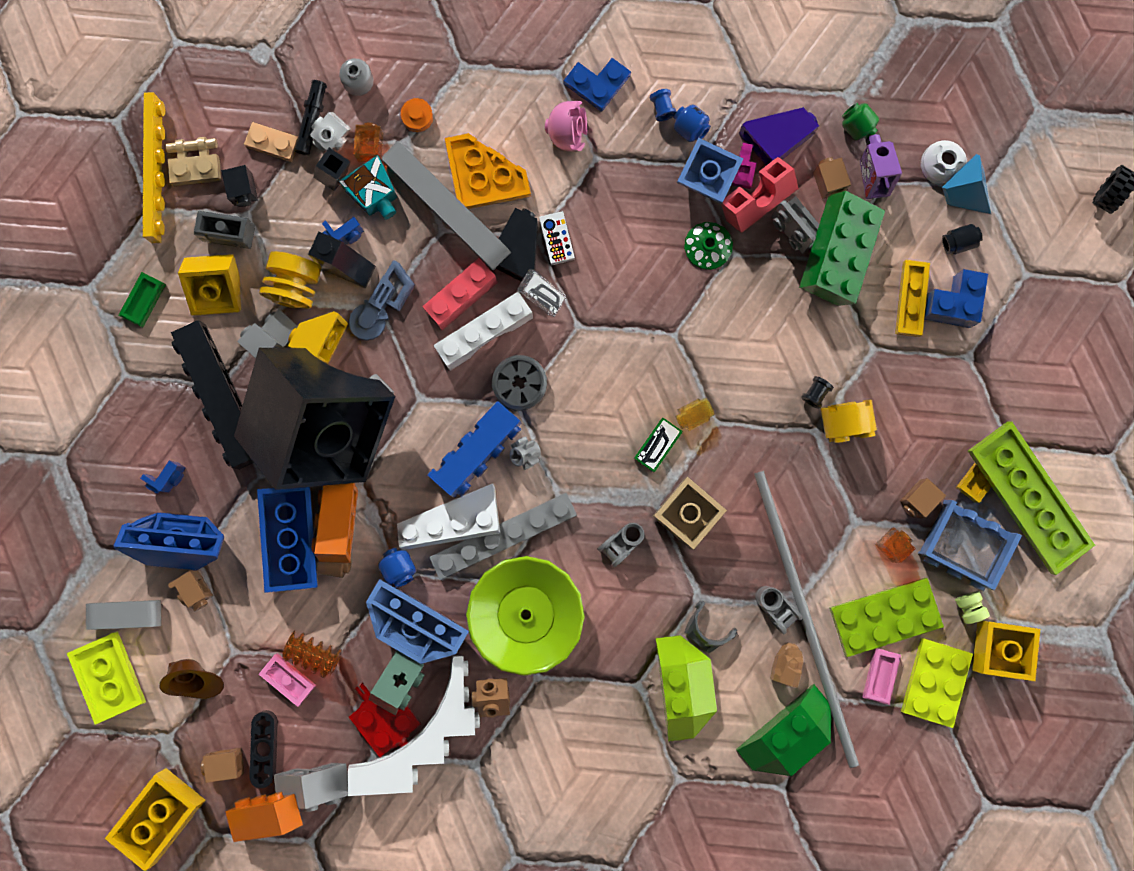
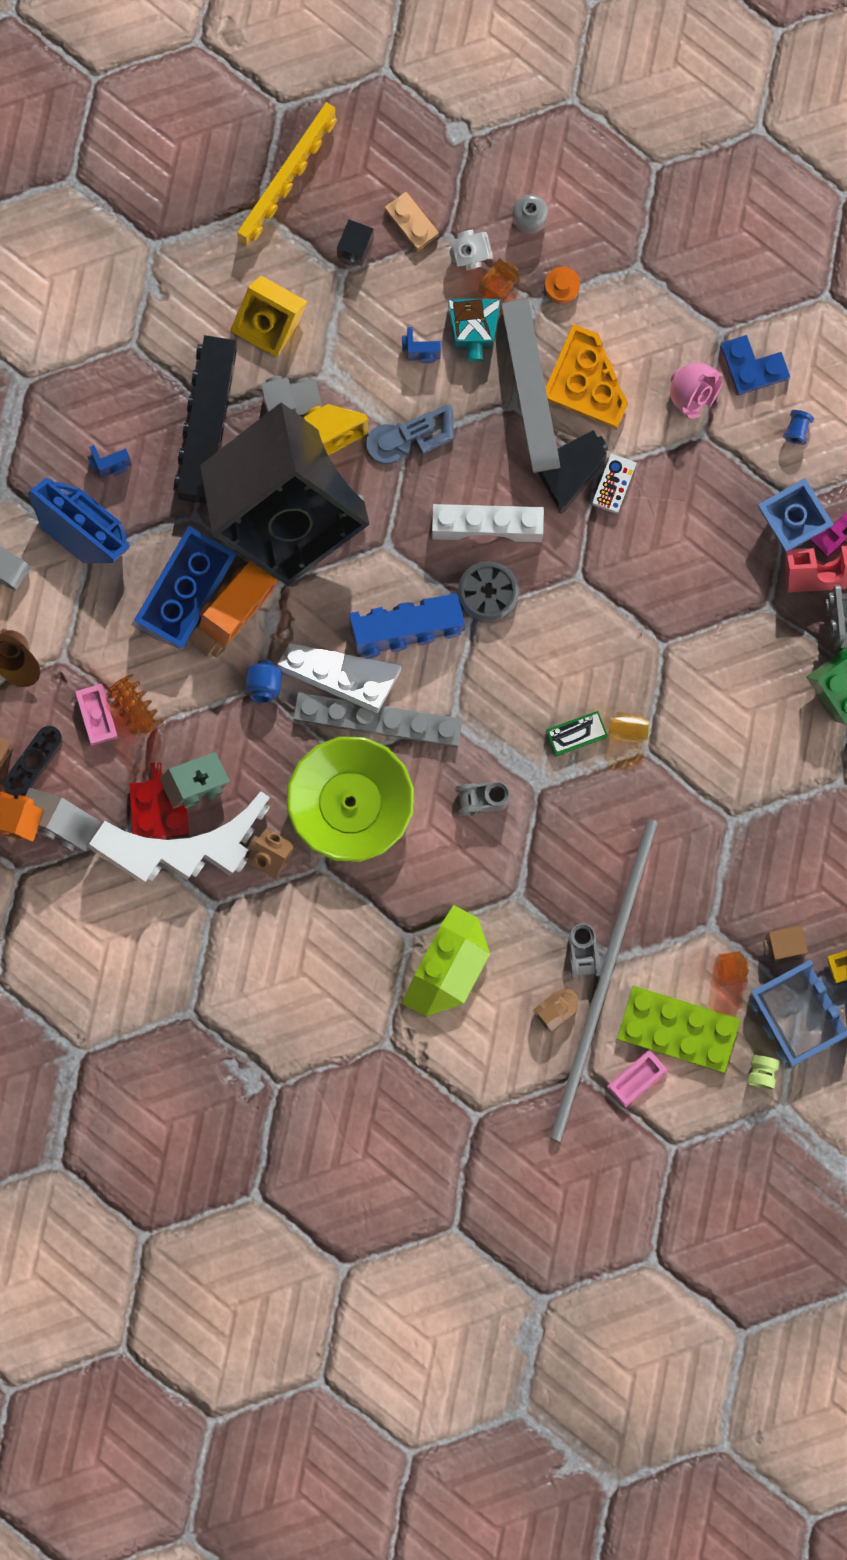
camera: 30 degrees right, 5 degrees down
green tile [118,272,166,327] -> none
tan plate [166,137,221,186] -> none
medium nougat brick [168,570,213,612] -> none
dark grey brick [194,211,255,249] -> none
yellow wheel [259,251,322,309] -> none
black pin [294,80,327,156] -> none
black slope [308,231,376,288] -> none
black brick [313,147,350,191] -> none
medium blue wedge [366,579,469,664] -> none
coral brick [422,258,498,330] -> none
light grey gear [510,437,541,470] -> none
tile [517,269,567,317] -> none
tan brick [652,477,727,550] -> none
blue head [674,105,711,142] -> none
green dish [684,222,733,270] -> none
dark grey helmet [684,601,738,653] -> none
green wedge [736,684,831,776] -> none
black bush [801,376,834,409] -> none
yellow brick [820,399,877,443] -> none
neon yellow plate [901,638,973,728] -> none
yellow brick [972,620,1041,681] -> none

